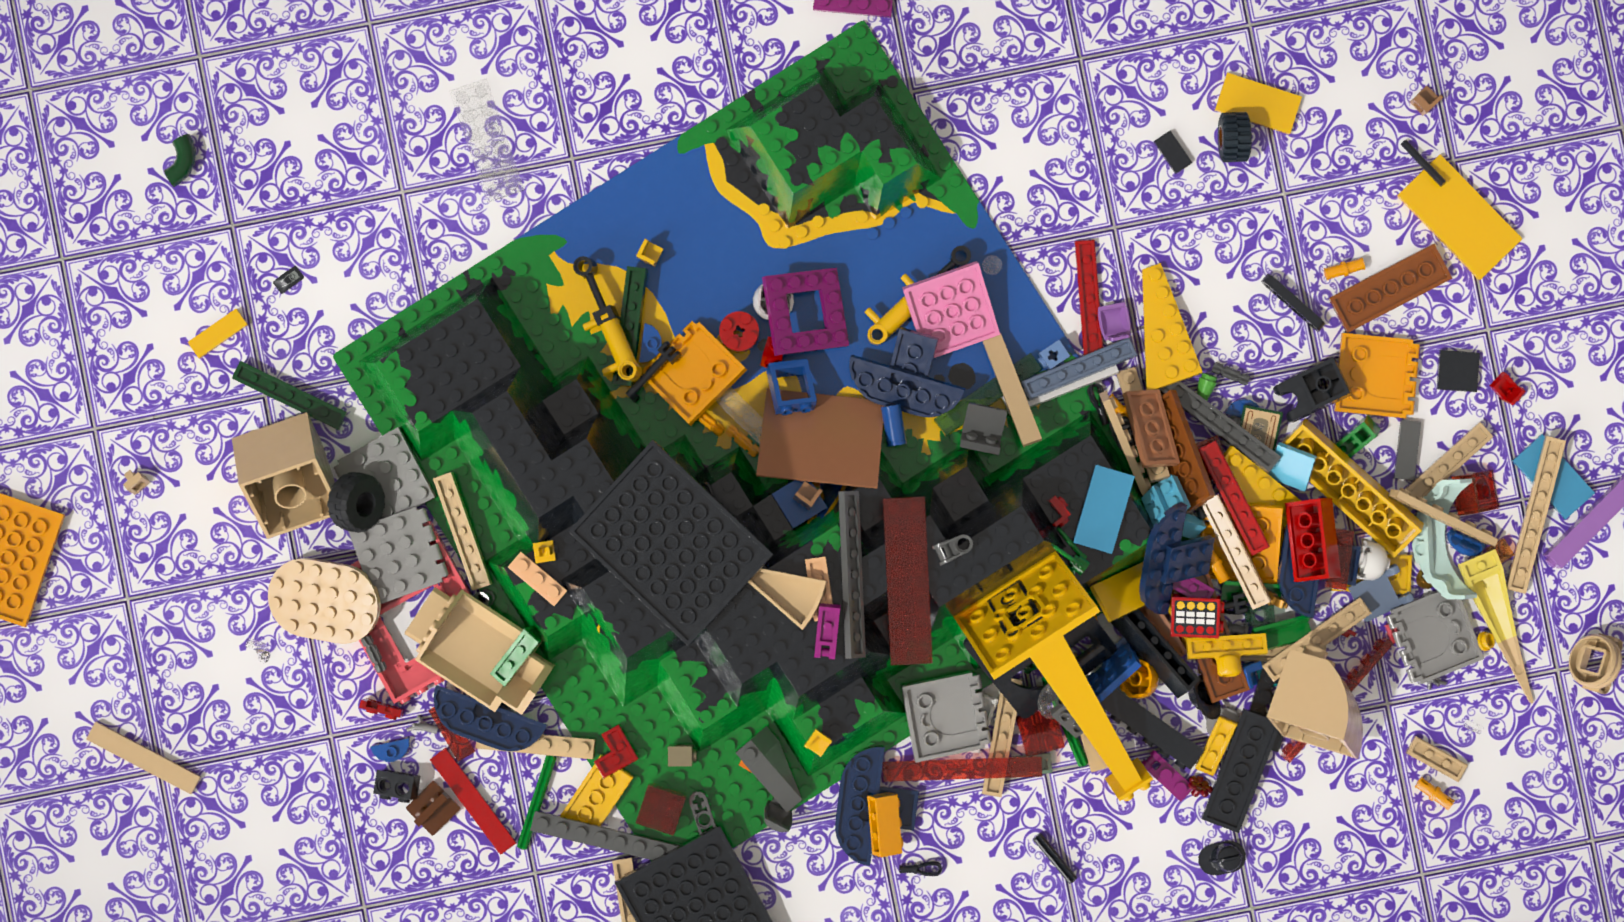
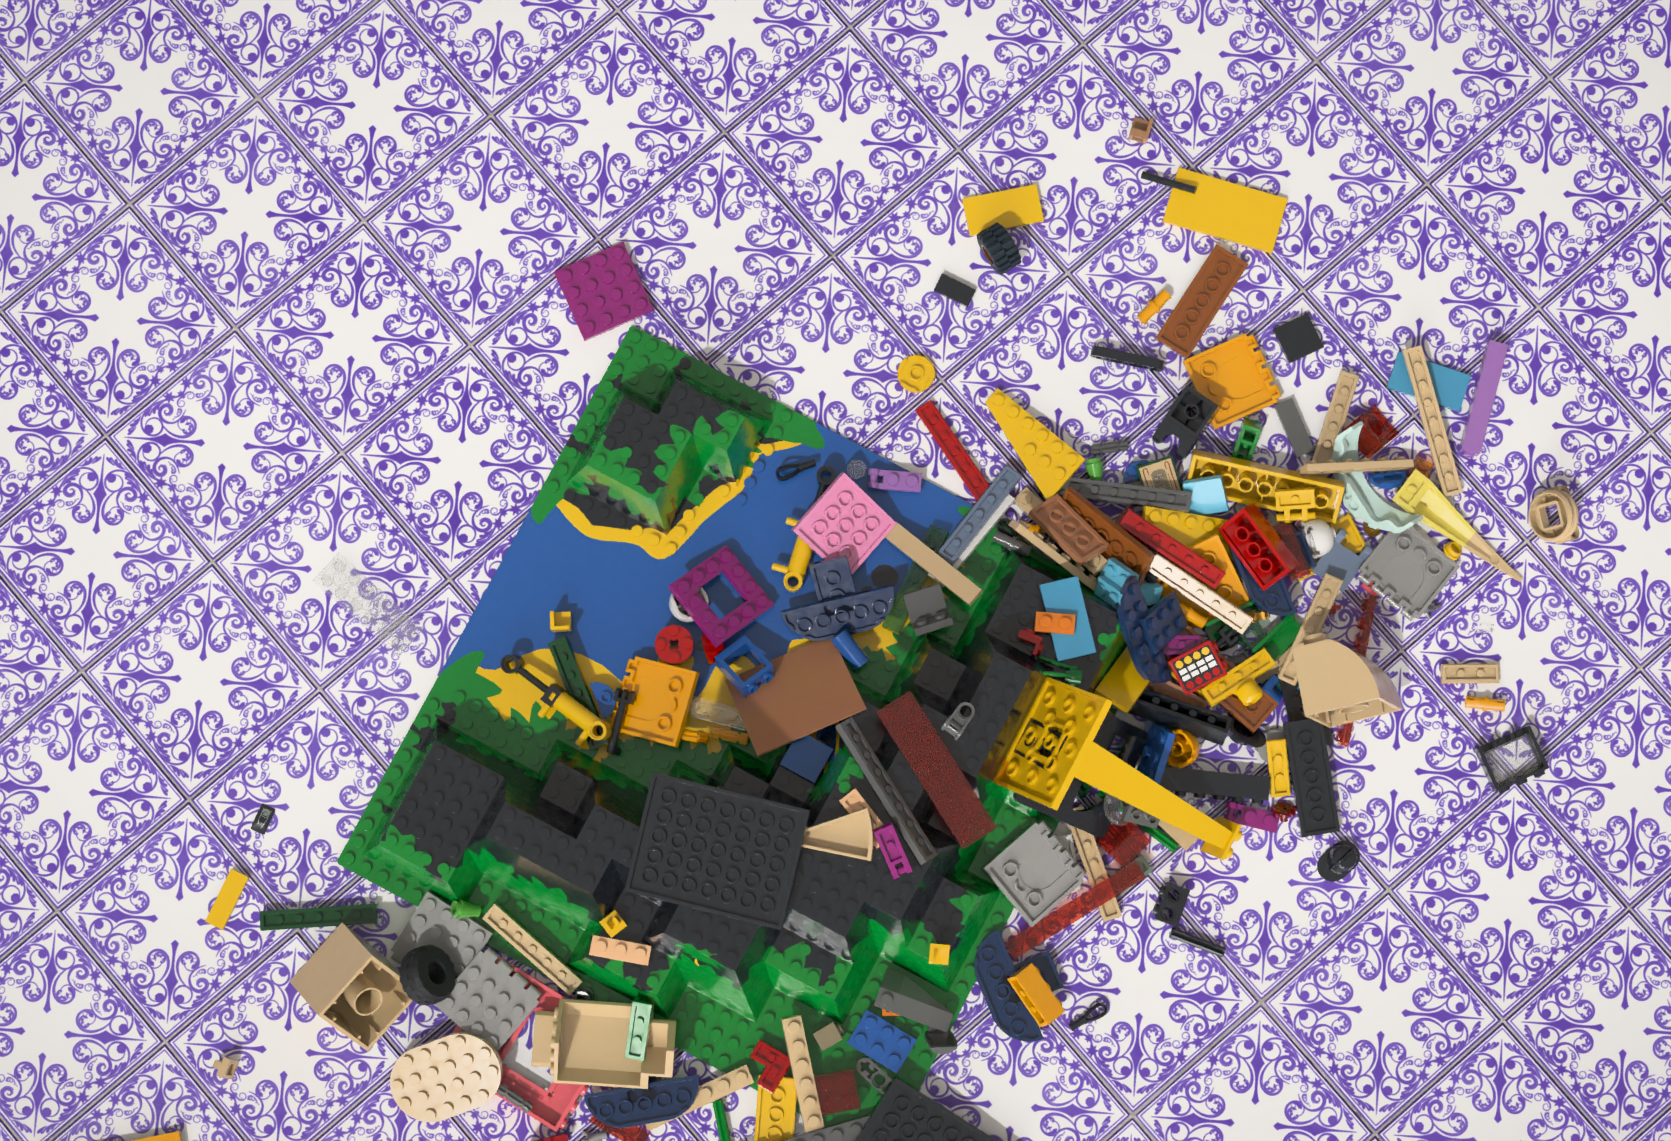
camera: 25 degrees left, 5 degrees down
dark green cylinder [164,134,196,187] -> none
medium nougat panel [793,481,823,510] -> none
medium blue brick [1037,340,1070,370] -> none
medium lavender piece [1098,302,1130,341] -> none
red bracket [1489,371,1526,405] -> none
none -> bright green cone [451,899,481,918]
none -> black piece [776,459,816,481]
none -> tan plate [781,1014,824,1133]
none -> blue plate [847,1009,917,1073]
none -> medium lavender plate [867,468,922,493]
none -> yellow tile [897,355,935,393]
none -> dark grey pin [992,530,1032,557]
none -> orange plate [1034,611,1076,635]
none -> black brick [1152,882,1190,927]
none -> yellow plate [1275,487,1316,523]
none -> window [1473,725,1549,793]

